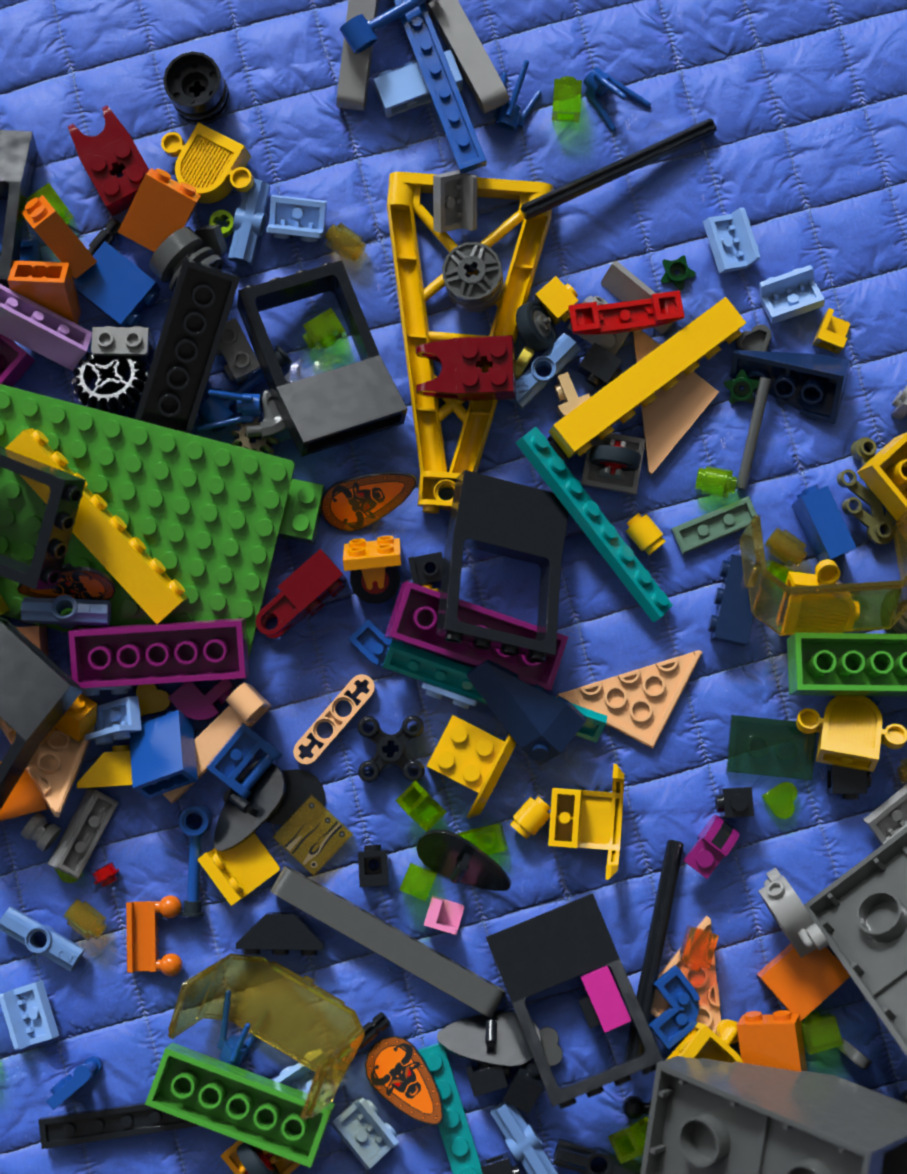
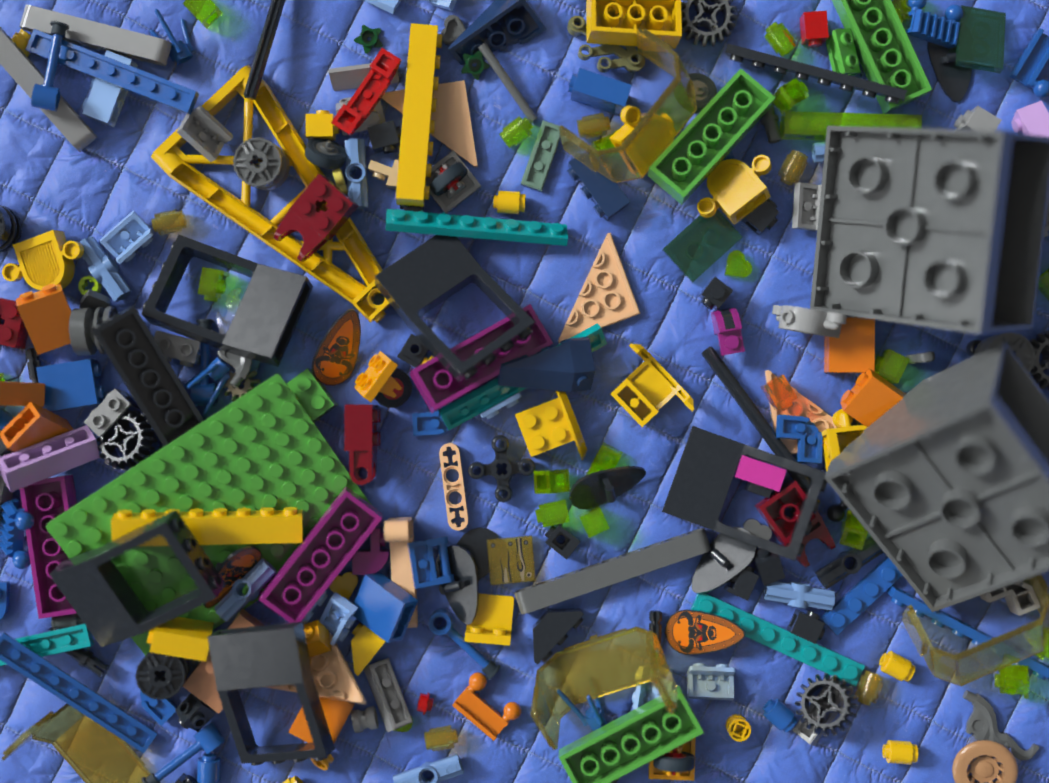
camera: 50 degrees left, 5 degrees up
bright pink panel [424,895,464,935] -> none
yellow brick [510,796,551,839] -> none
none -> clear neon green brick [535,498,570,528]
none -> dark red brick [754,480,836,568]

